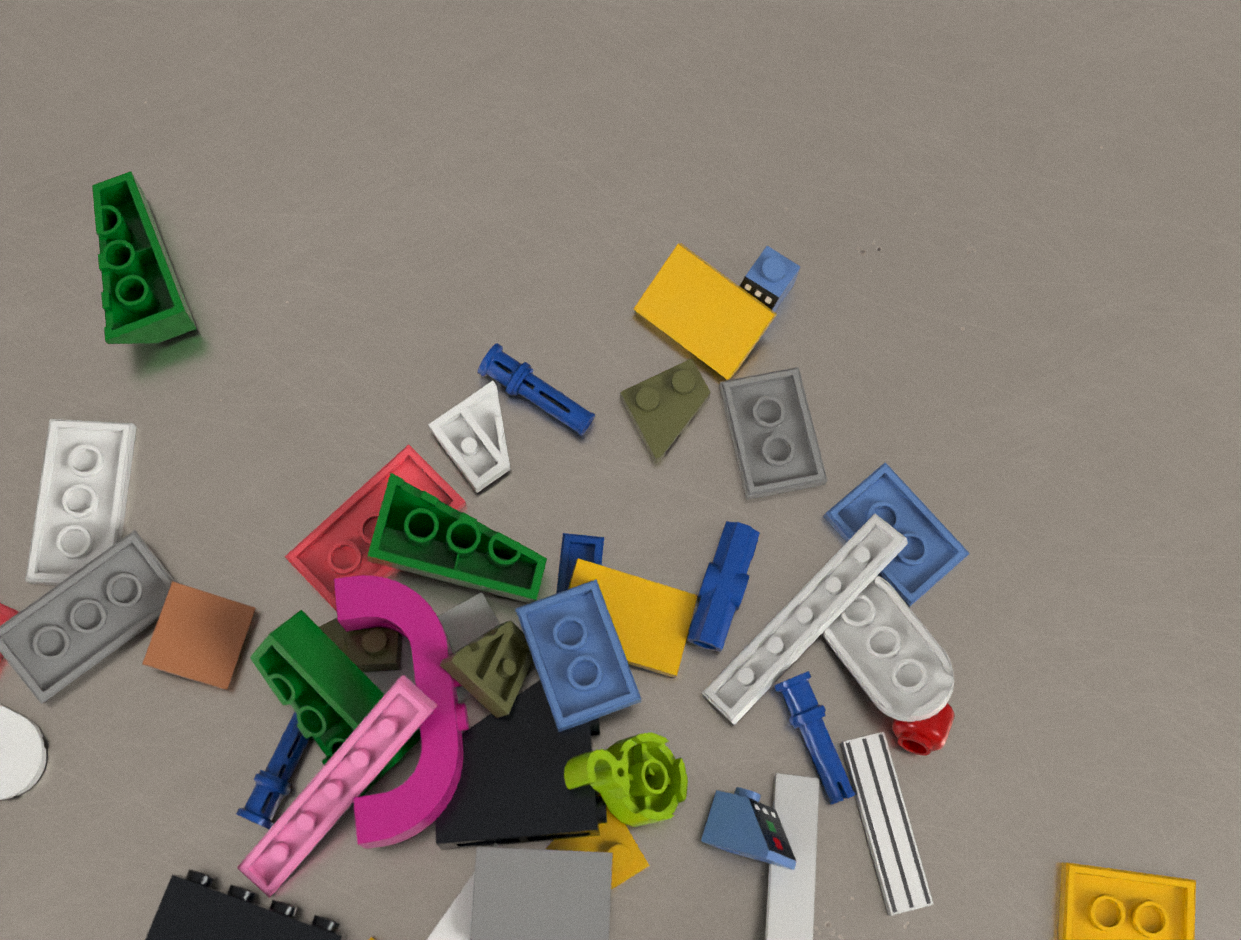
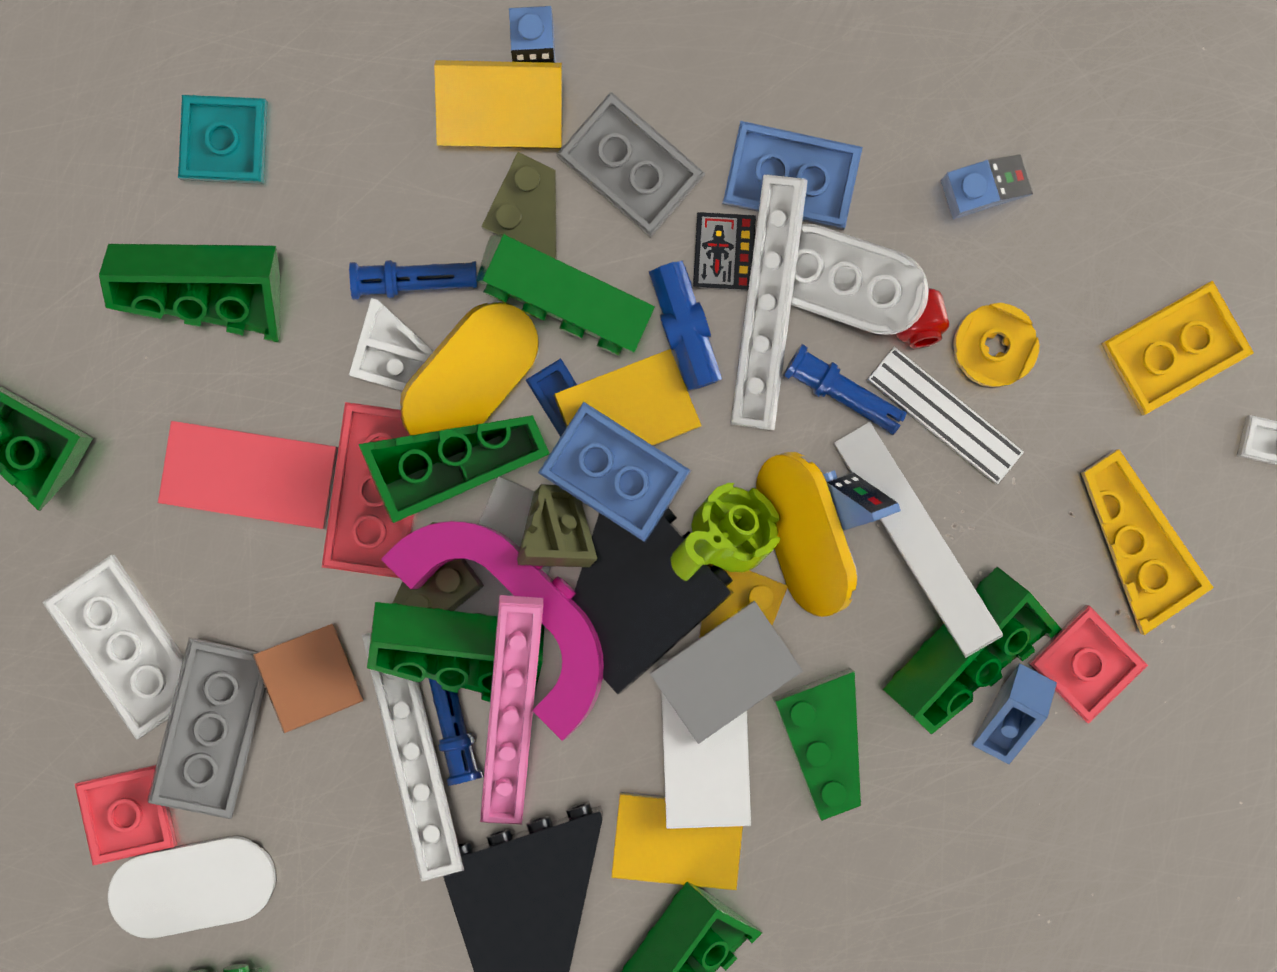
camera: 25 degrees left, 15 degrees up
none -> green wedge [99,244,281,342]
none -> coral tile [158,421,338,529]
none -> teal tile [178,95,268,184]
none -> white tile [362,633,464,881]
none -> yellow tile [400,302,538,436]
none -> green wedge [476,234,655,356]
none -> piece [693,212,756,290]
none -> yellow tile [756,452,857,617]
none -> medium blue slope [940,154,1033,220]
none -> yellow plate [953,303,1040,387]

